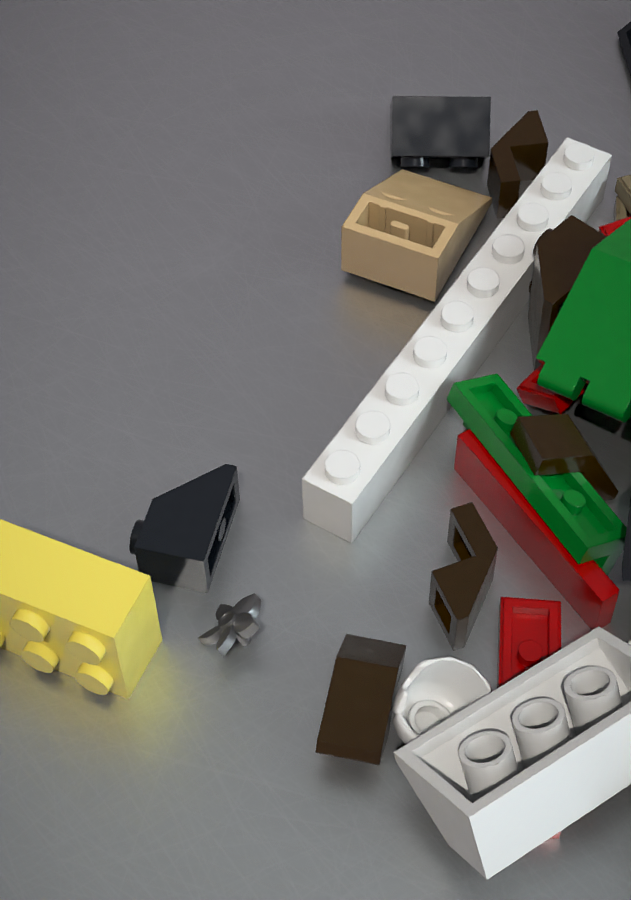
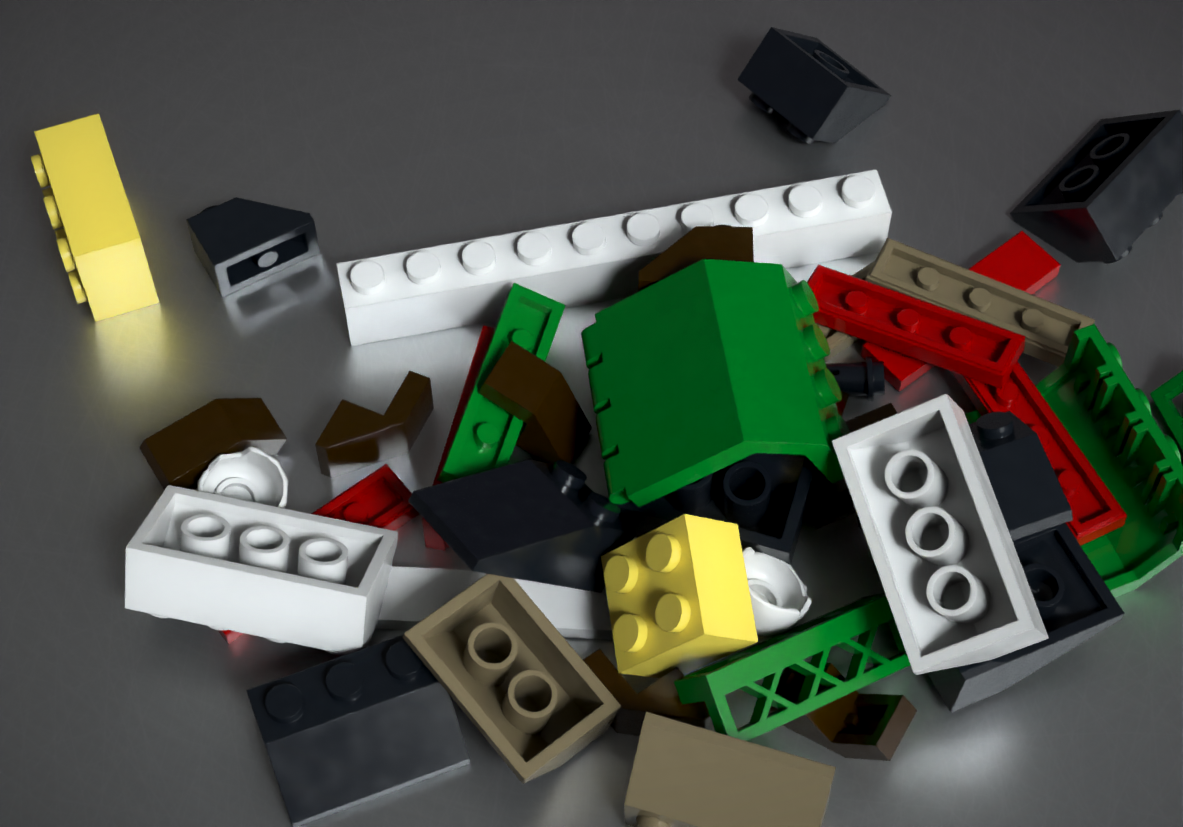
camera: 45 degrees right, 5 degrees up
flat silver plant [198,593,261,657] -> none
tan slope [341,169,492,302] -> none
dark brown slope [487,110,549,218] -> none

